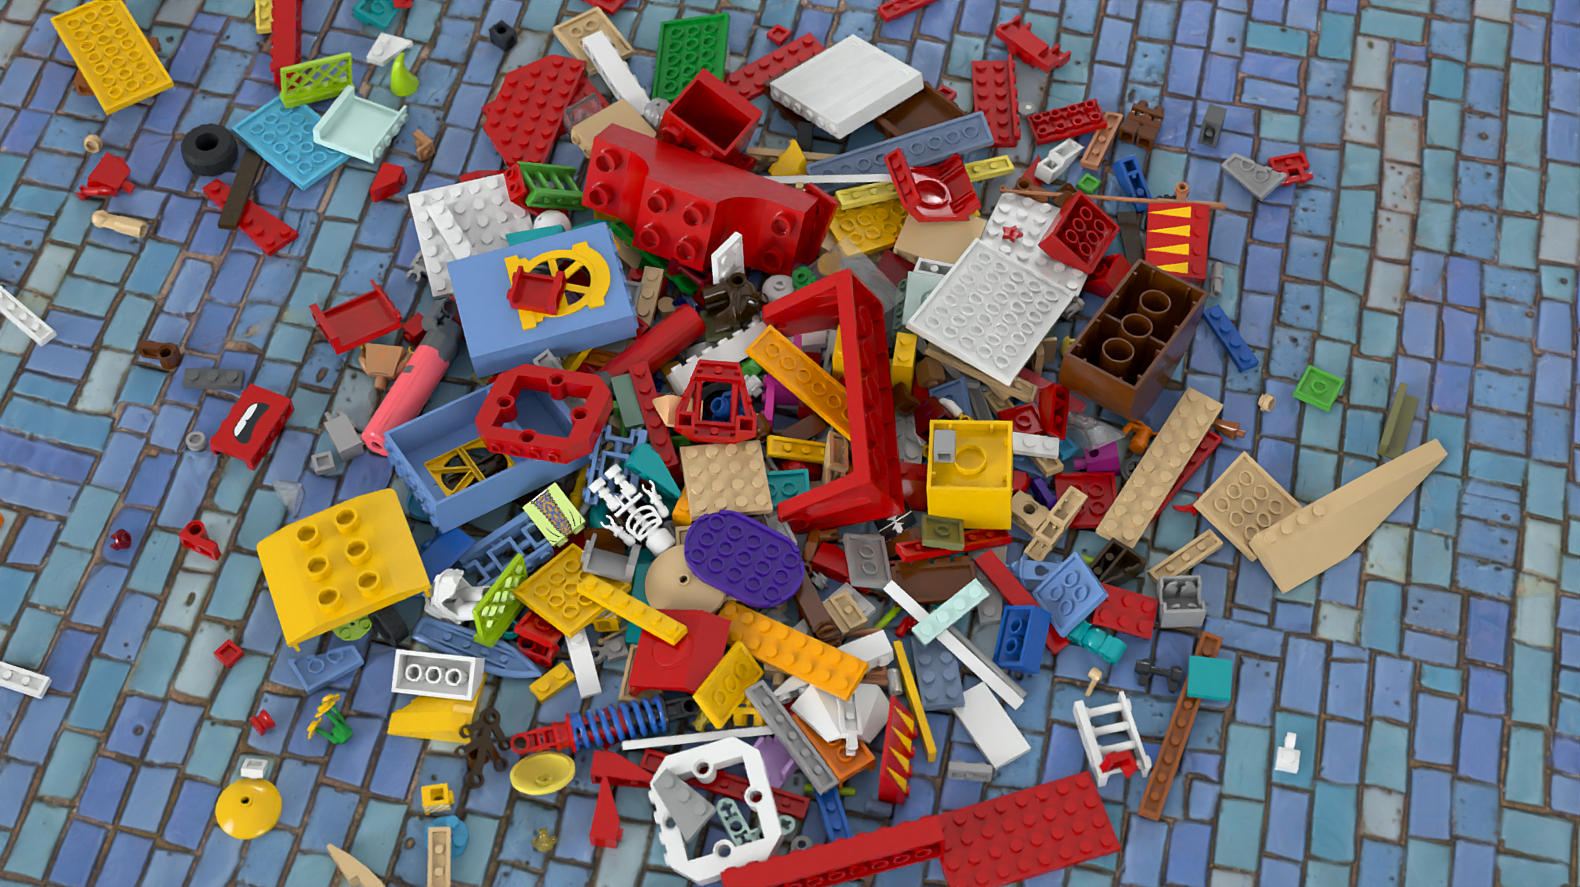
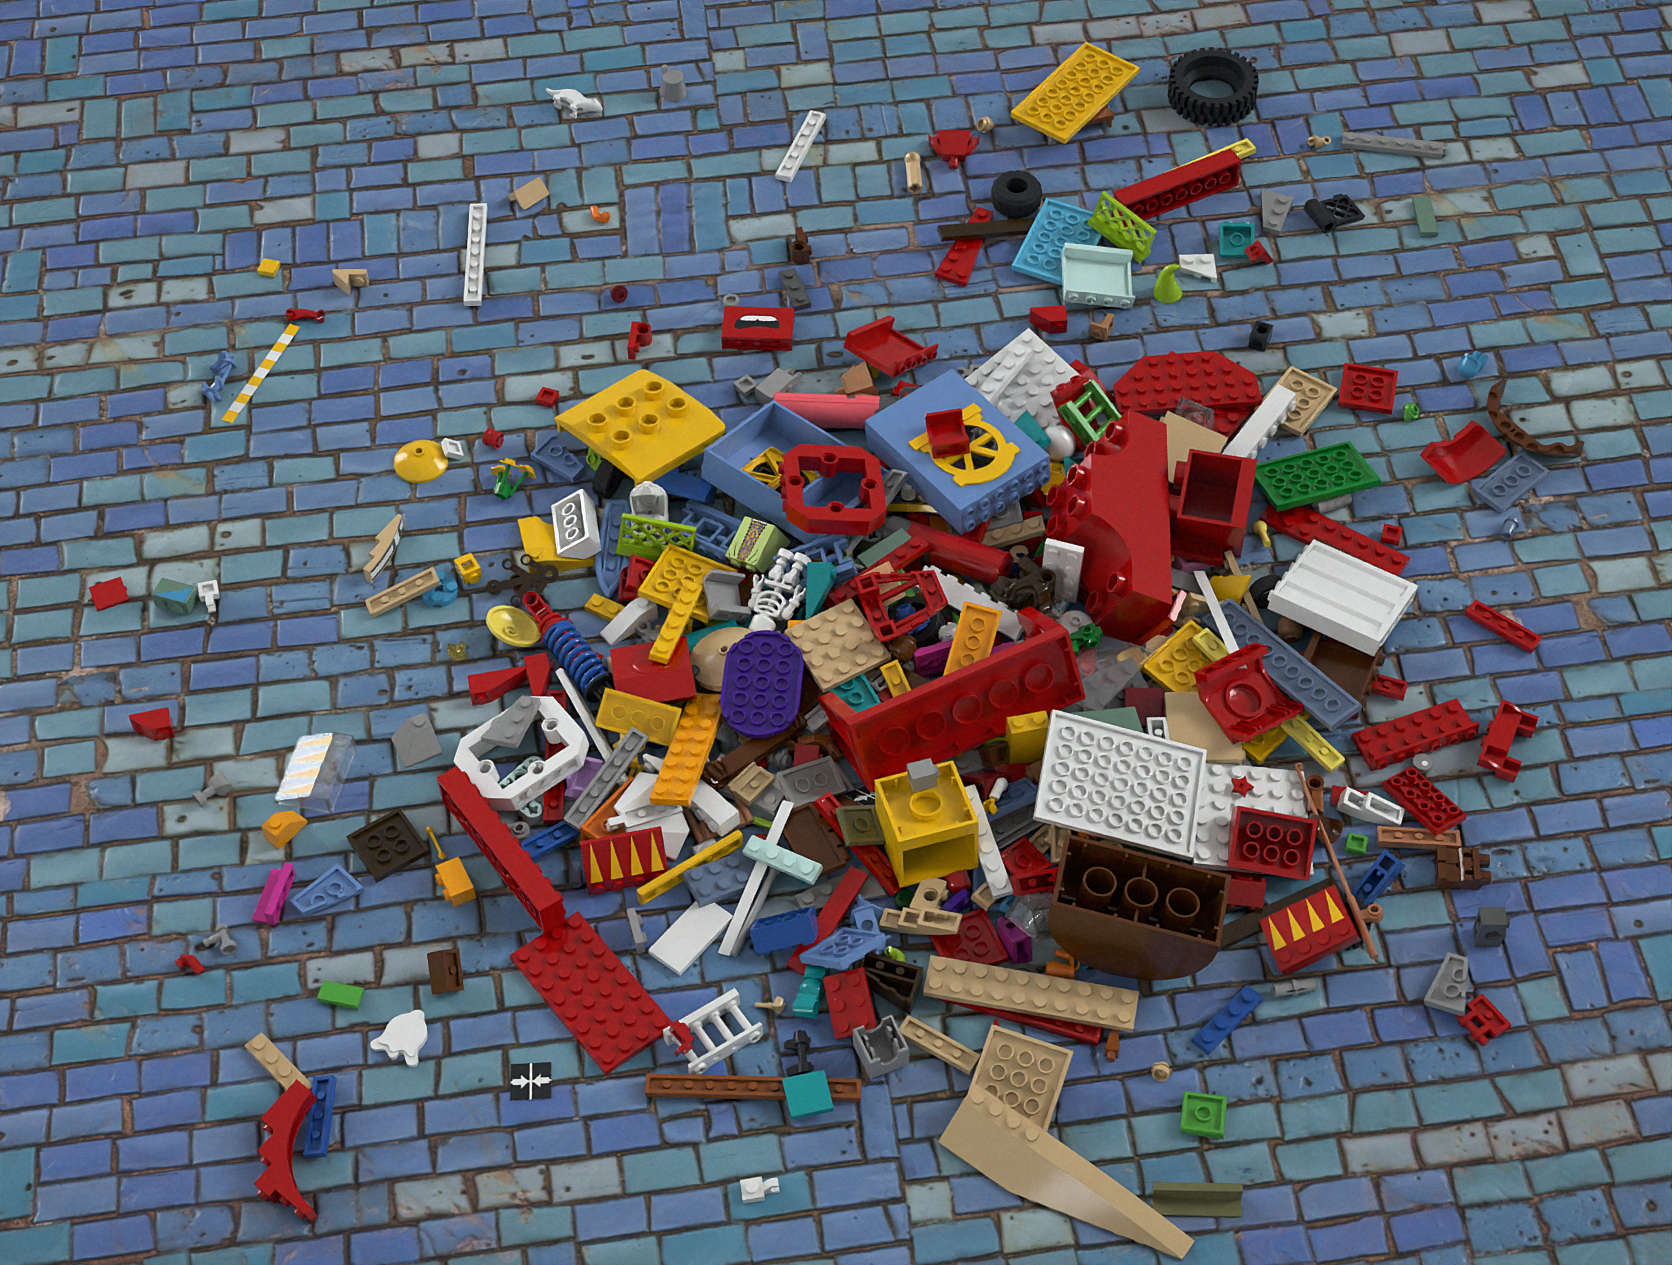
camera: 70 degrees right, 5 degrees down
clear slope [271,479,306,520] -> none
none -> dark green tile [895,890,914,910]
none -> medium nougat head [1277,616,1303,643]

